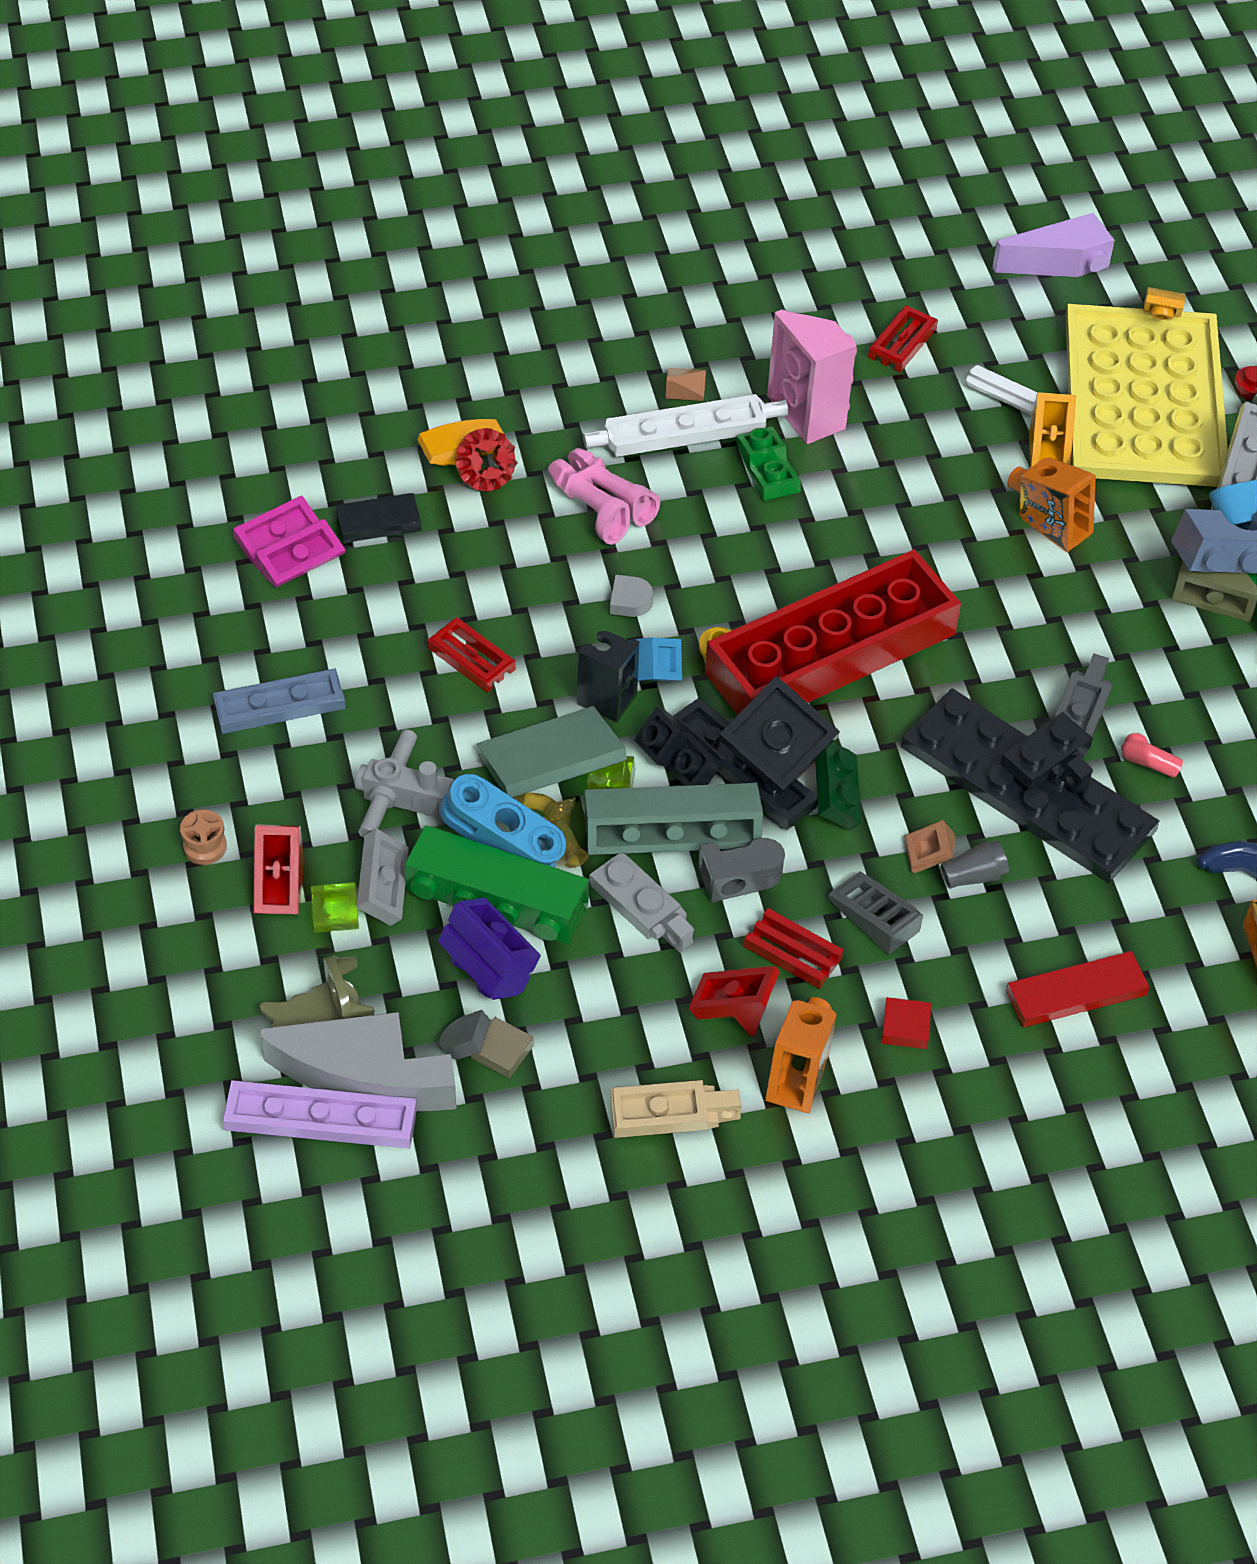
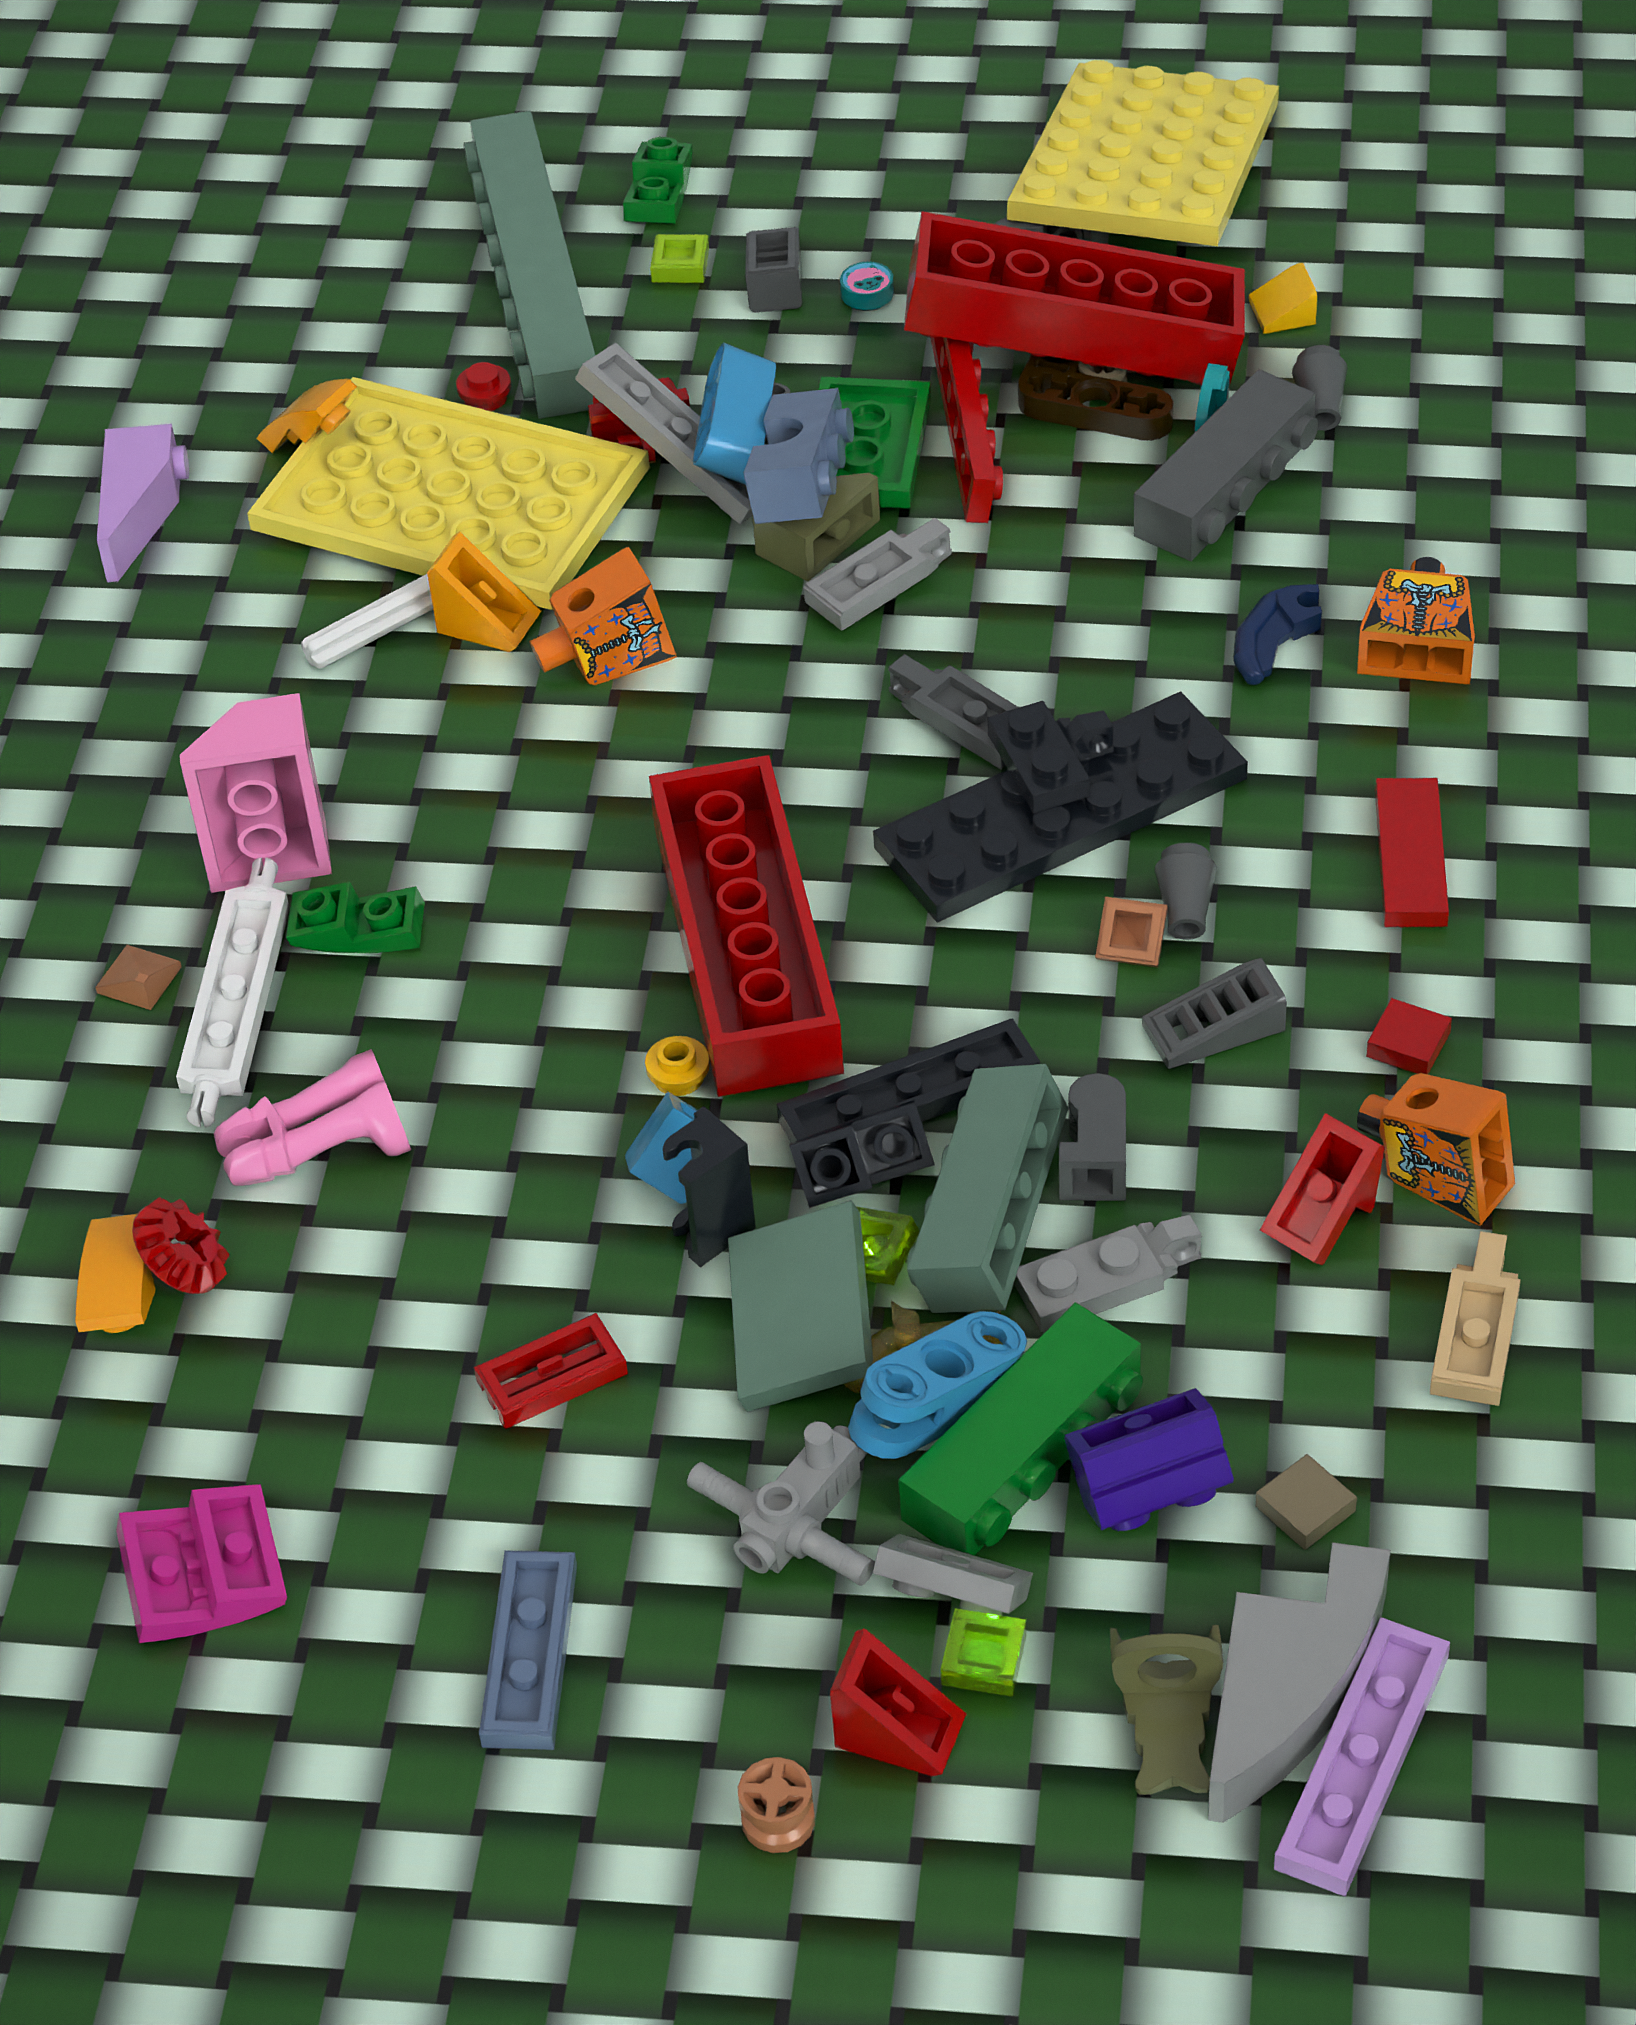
camera: 65 degrees left, 5 degrees down
black tile [335,493,422,543] -> none
dark grey tile [439,1010,491,1059] -> none
light grey tile [610,575,653,617] -> none
black tile [718,676,840,796] -> none
red tile [744,908,844,989] -> none
dark green plate [815,742,862,830] -> none
red tile [868,305,938,373] -> none
coral arm [1121,733,1183,778] -> none
none -> light grey hinge [803,518,952,631]

